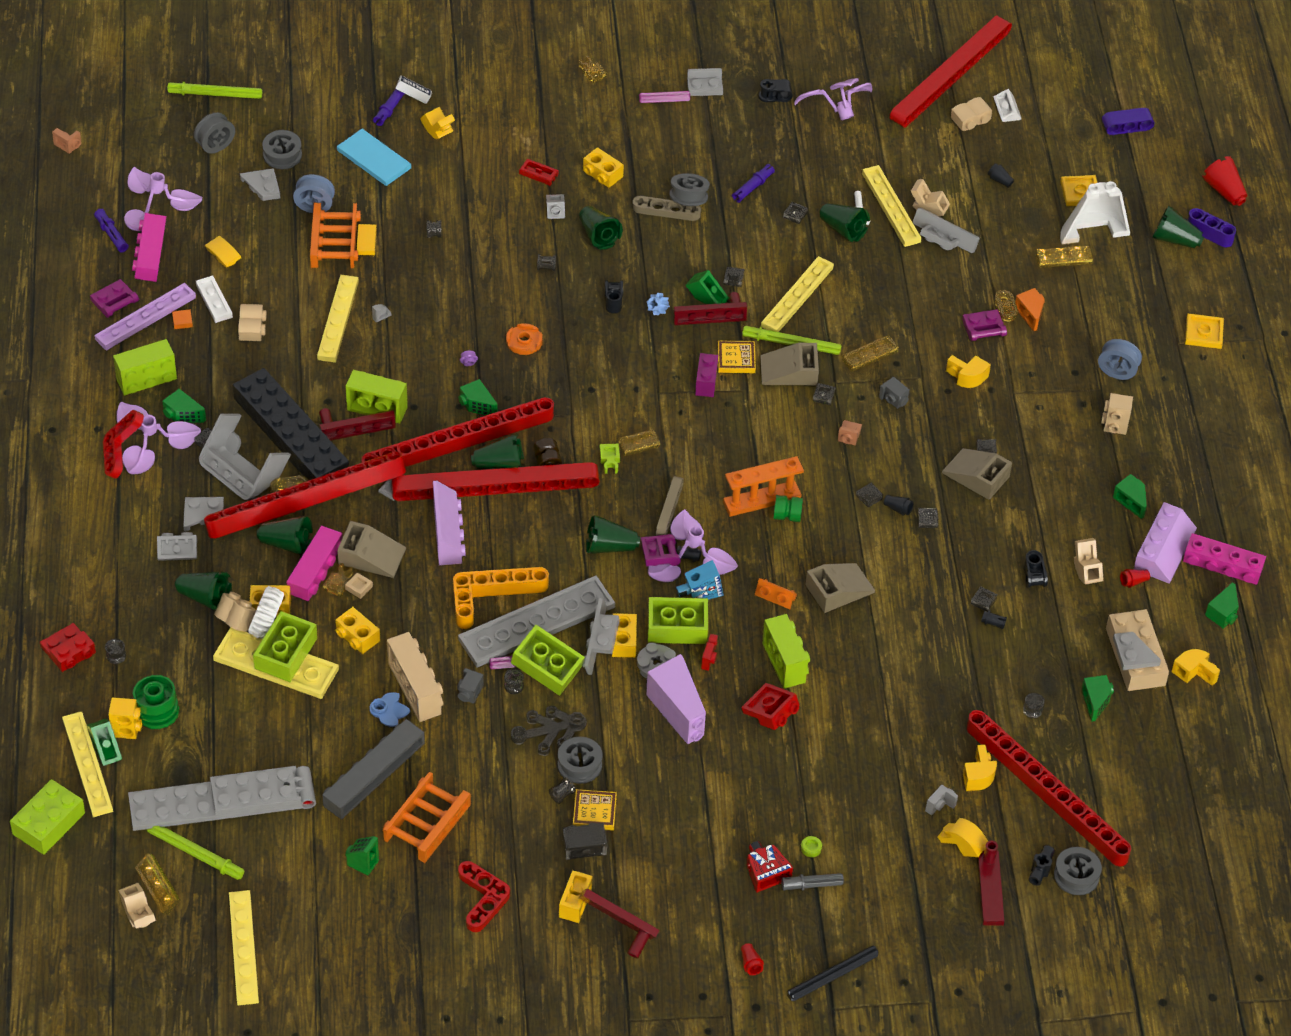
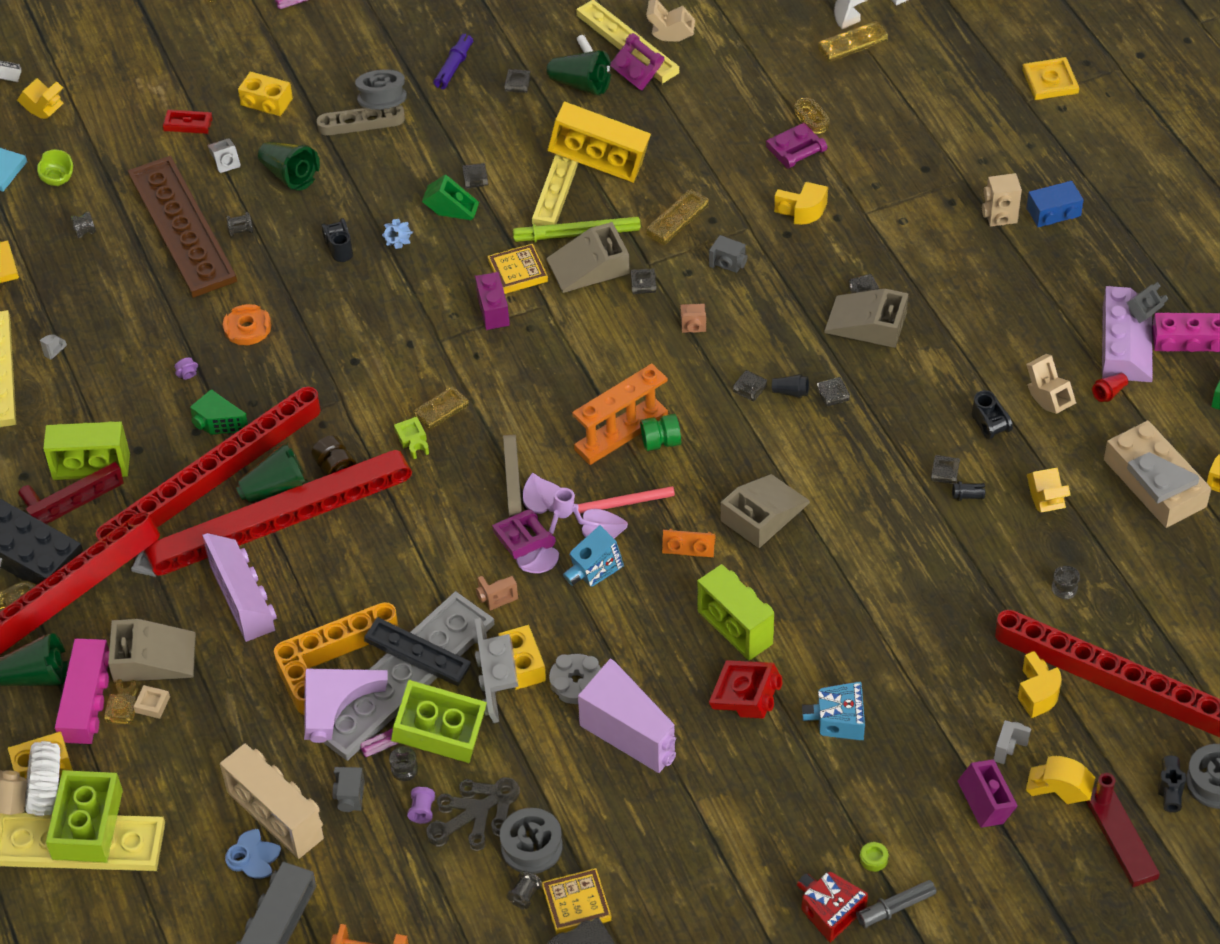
camera: 15 degrees left, 0 degrees up
yellow brick [335,607,380,654] -> none
dark green cone [586,515,640,554] -> none
lime brick [648,597,708,644] -> none
dark red piece [674,292,747,325] -> none
black pin [677,546,702,562] -> none
red plate [701,634,718,671] -> none
light grey bracket [913,207,980,253] -> none
orange slope [1015,288,1045,331] -> none
green slope [1081,675,1114,722] -> none
sand blue wheel [1098,339,1142,380] -> none
green slope [1113,474,1147,519] -> none
none -> lime hair [37,149,73,186]
none -> reddish brown plate [128,156,237,298]
none -> lavender arch [304,669,388,743]
none -> black tile [364,617,471,687]
none -> medium lavender bush [407,787,435,824]
none -> nougat bracket [475,576,518,611]
none -> yellow brick [548,101,651,183]
none -> coral bar [578,486,675,514]
none -> magenta plate [611,33,664,91]
none -> dark azure torso [802,682,865,740]
none -> magenta brick [958,759,1018,828]
none -> blue brick [1027,181,1083,227]
none -> yellow brick [1027,468,1070,512]
none -> dark grey hinge [1126,282,1168,323]

